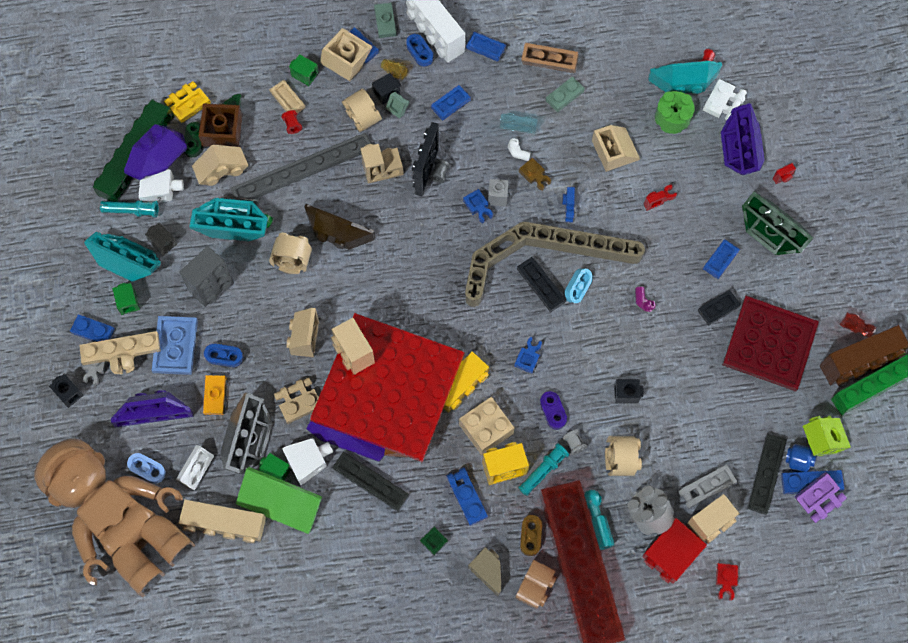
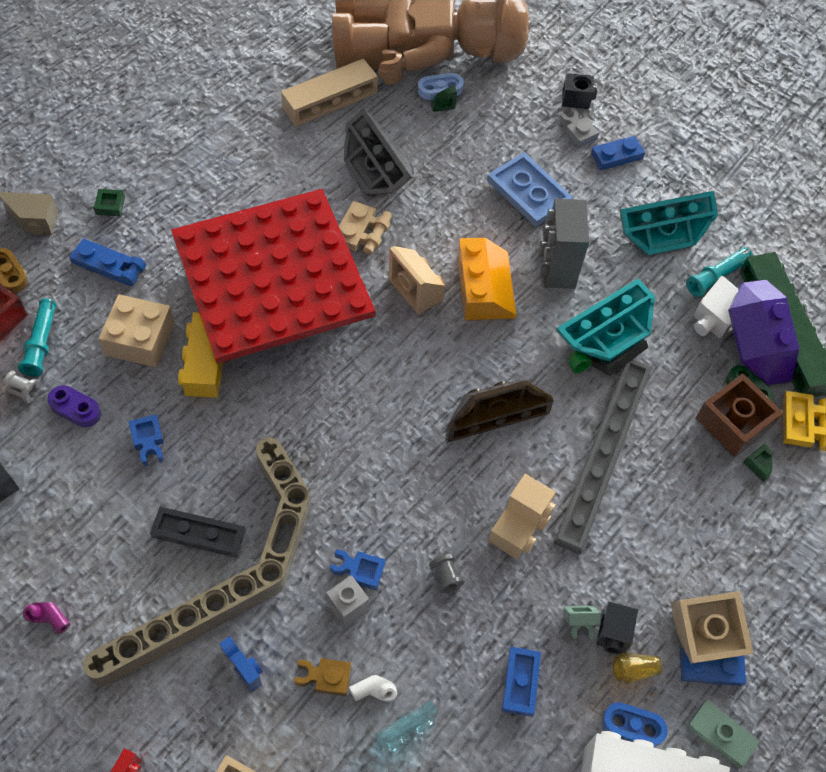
camera: 135 degrees right, 10 degrees down
tan plate [79,331,161,374] -> none
dark purple wedge [111,390,194,428] -> none
green brick [112,283,140,315] -> none
clear smoke brick [145,223,177,256] -> none
white plate [176,445,214,490] -> none
tan brick [192,145,249,186] -> none
light orange plate [203,375,226,415] -> none
blue plate [204,344,243,367] -> none
bright green tile [236,467,322,534] -> none
green brick [259,453,292,481] -> none
tan tile [269,80,305,113] -> none
tan brick [269,233,312,274] -> none
red bush [281,110,302,134] -> none
white torso [282,439,333,486] -> none
green brick [289,54,319,86] -> none
tan brick [331,318,375,374] -> none
pearl dark grey tile [332,451,409,512] -> none
tan brick [342,88,382,132] -> none
black plate [412,122,439,197] -> none
yellow brick [482,442,529,485] -> none
medium azure plate [565,268,592,303] -> none
none -> dark green tile [431,86,457,112]
none -> light orange slope [457,238,517,320]

